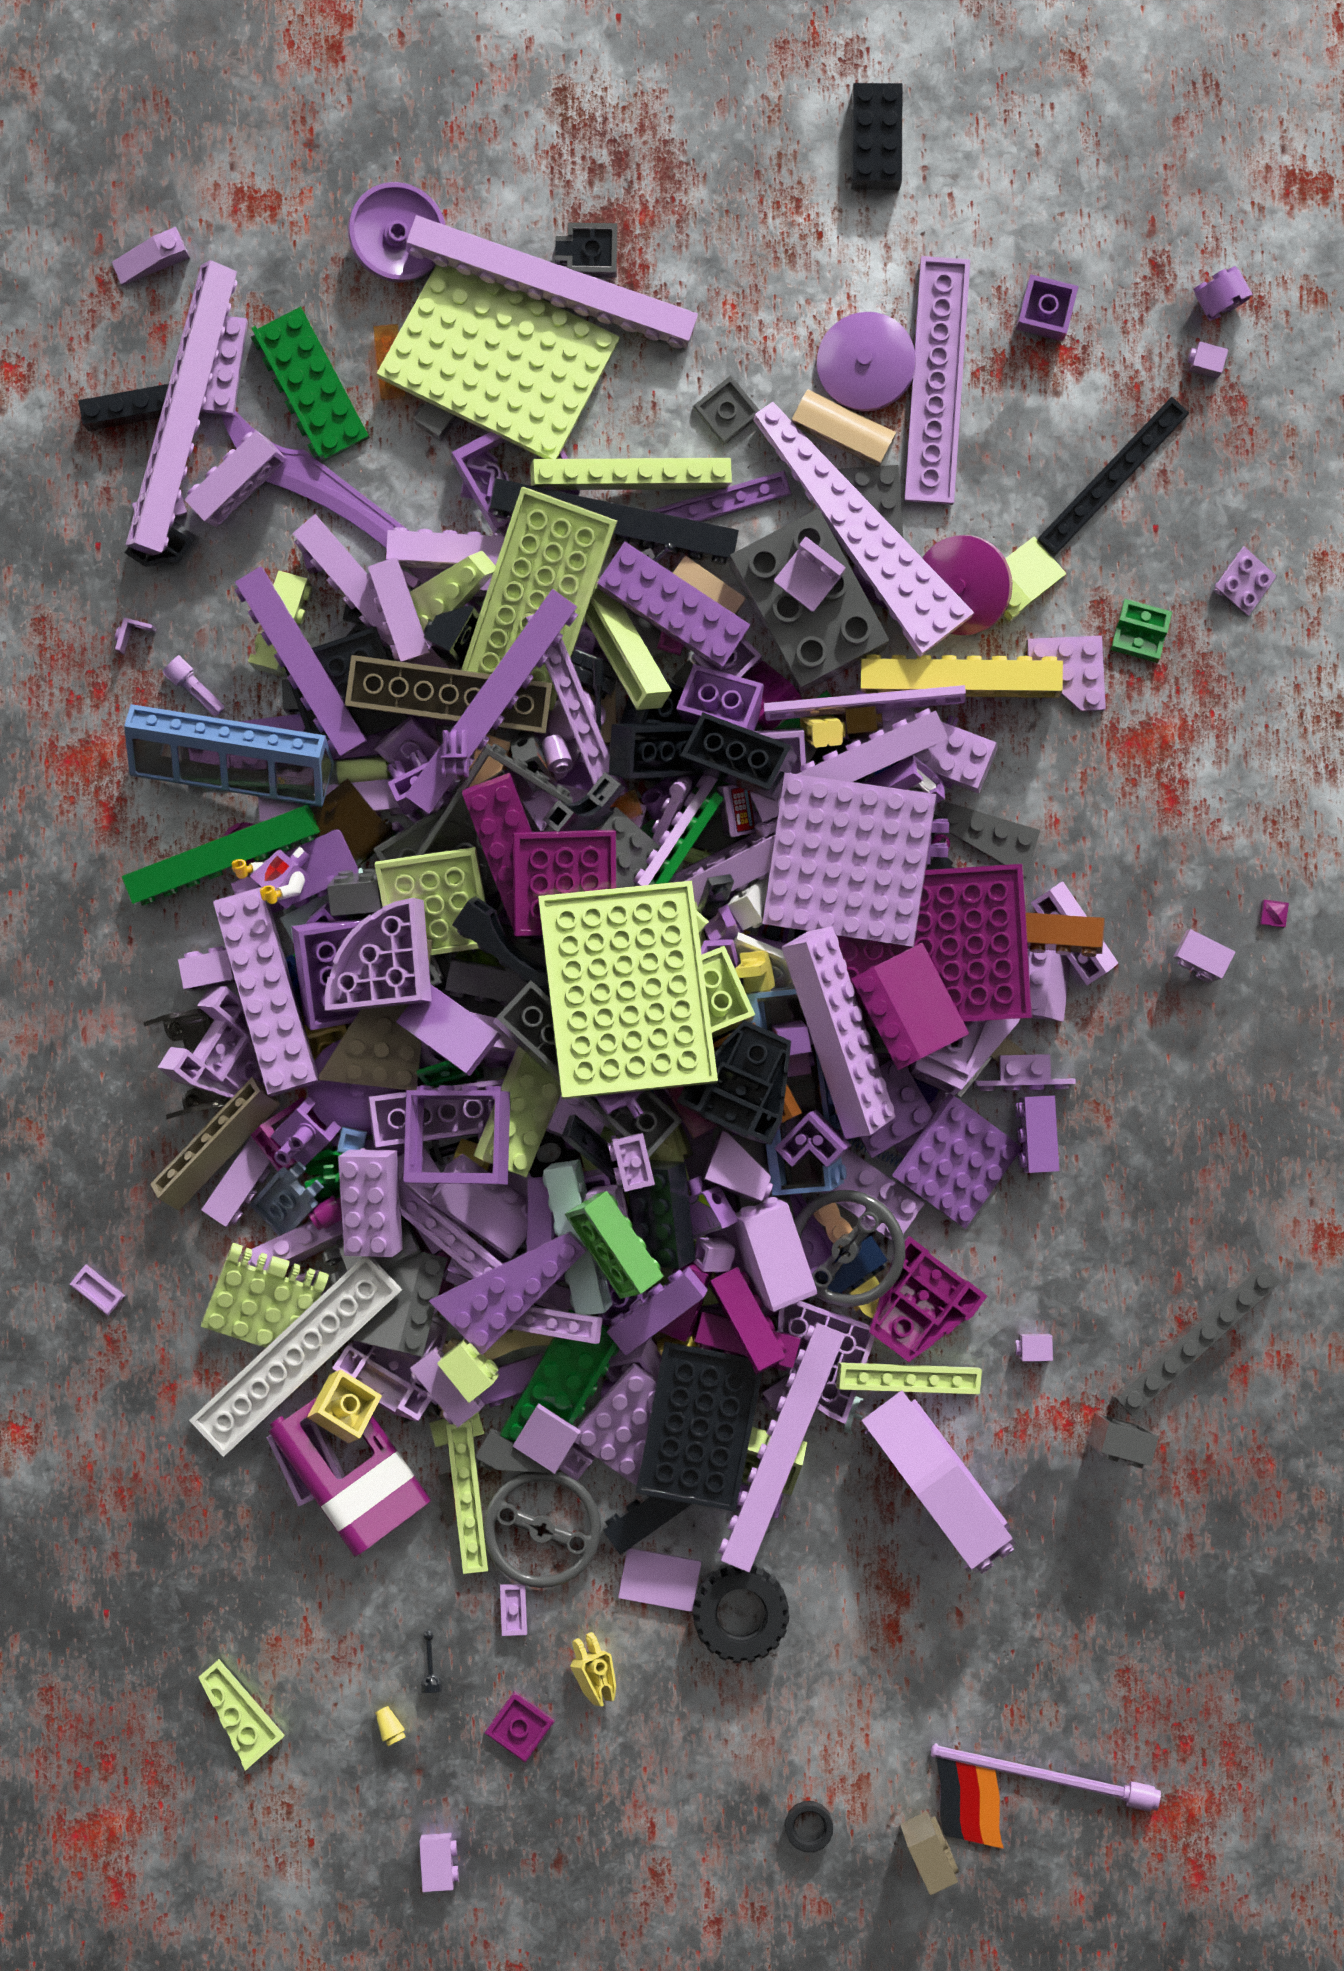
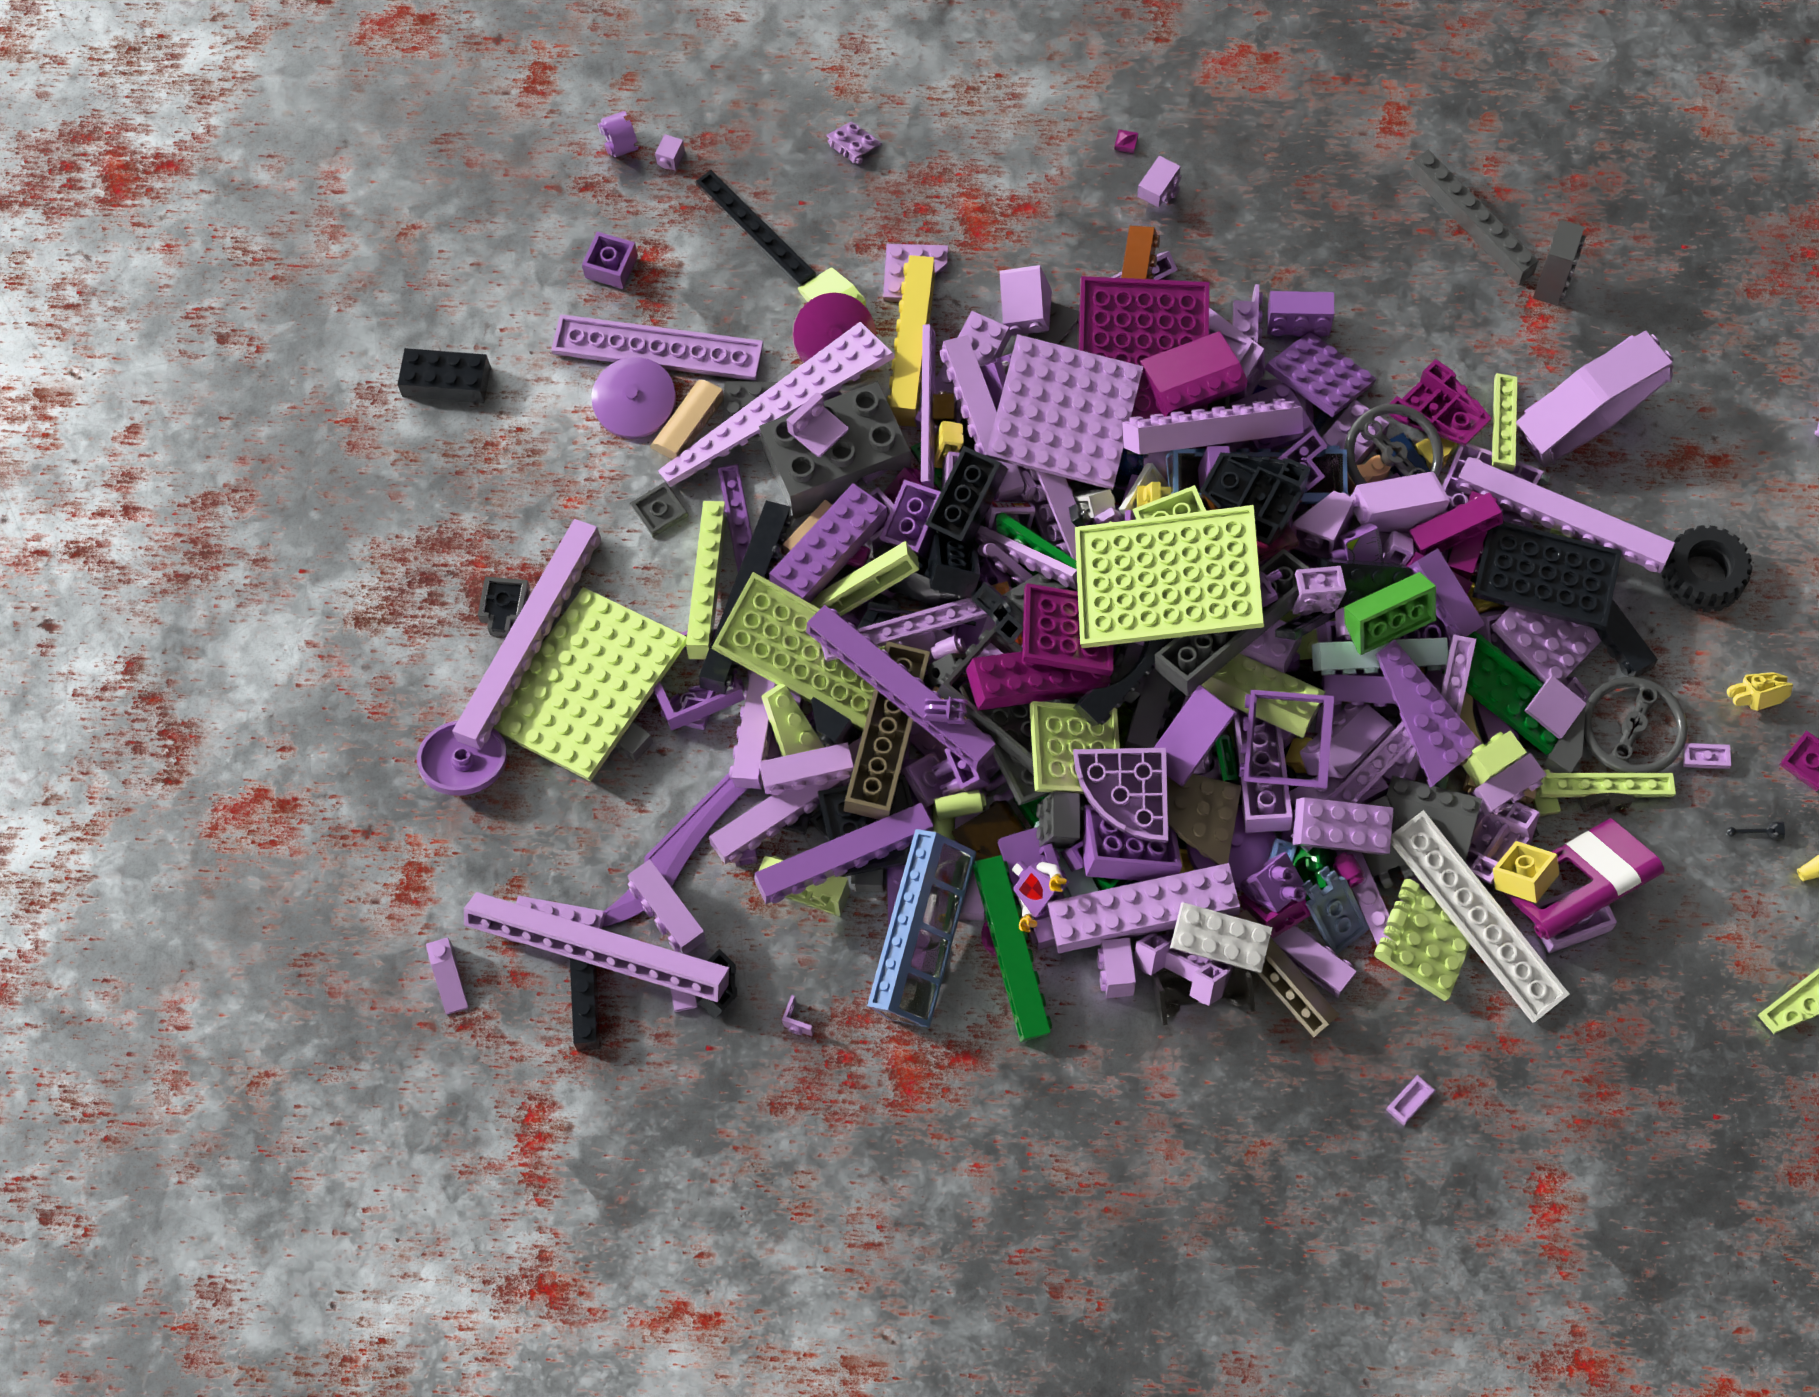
camera: 80 degrees left, 20 degrees down
lavender piece [163,655,224,716] -> none
green bracket [251,306,370,462] -> none
clear orange tile [373,324,406,401] -> none
lavender tile [618,1548,701,1612] -> none
lavender brick [1015,1334,1053,1361] -> none
green slope [1110,599,1172,663] -> none
none -> yellowish green brick [934,789,986,821]
none -> lavender slope [1000,265,1052,336]
none -> white plate [1170,902,1272,973]

